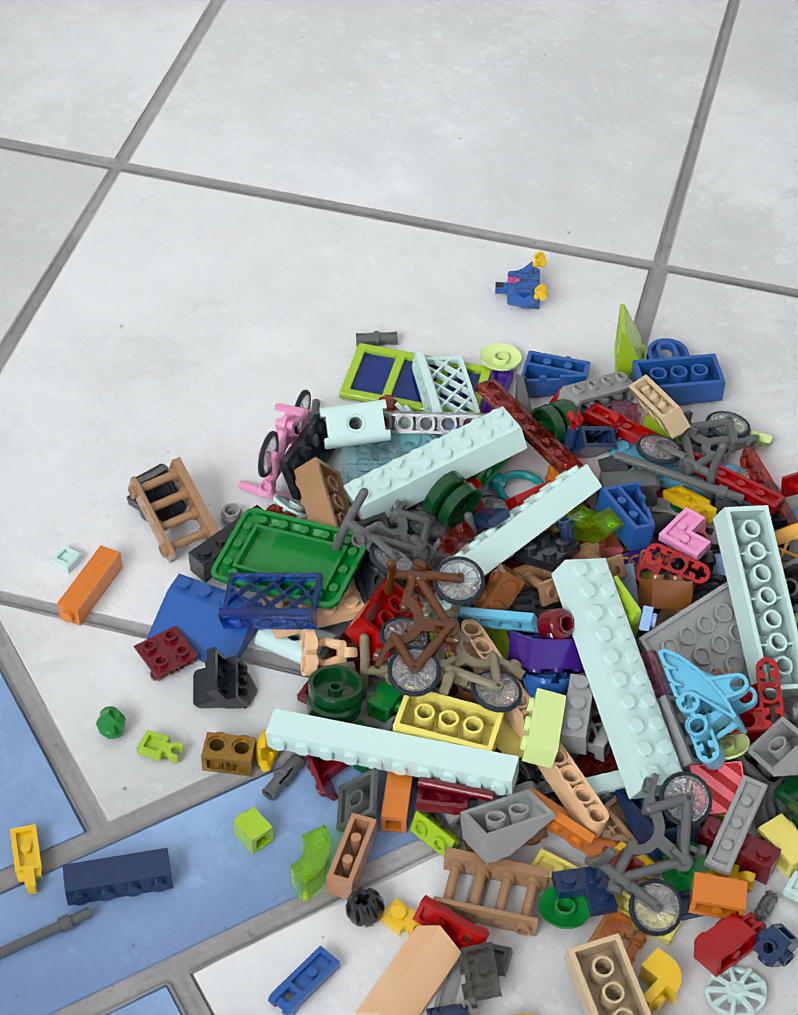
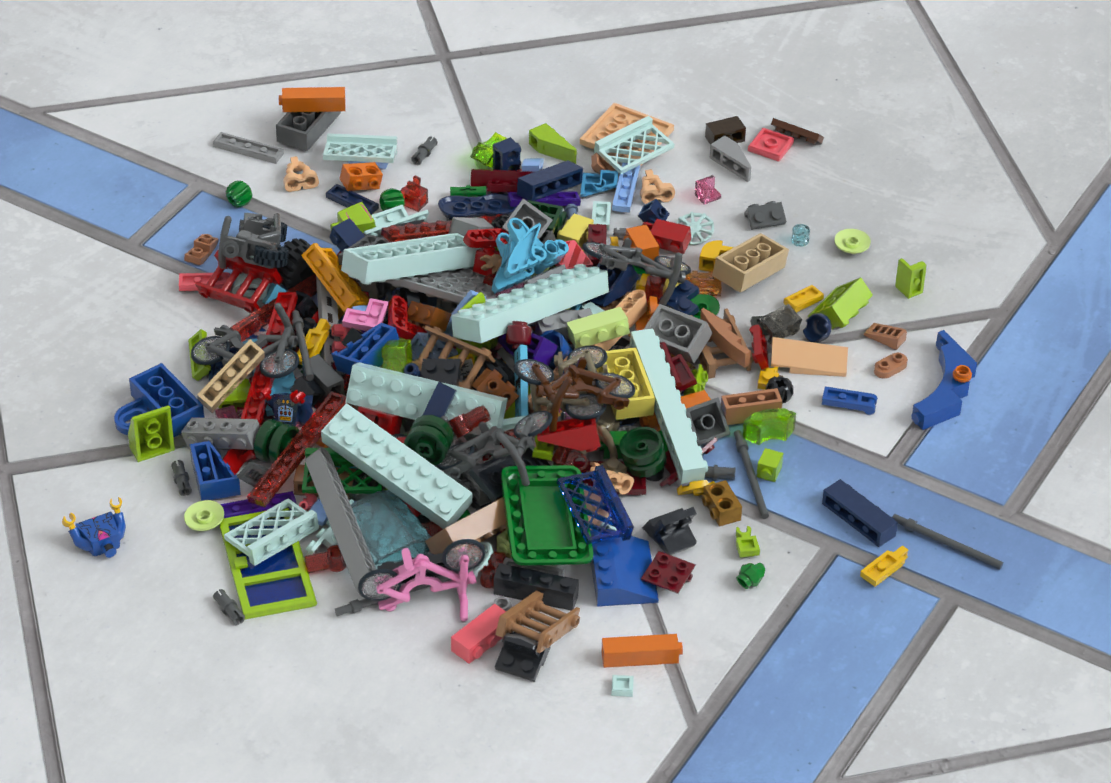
camera: 120 degrees left, 5 degrees down
light aqua piece [319,399,391,450] -> none
light grey tile [704,775,768,876] -> none
none -> coral brick [451,604,511,664]
none -> nougat slope [700,308,751,368]
none -> dark grey bar [734,430,769,519]

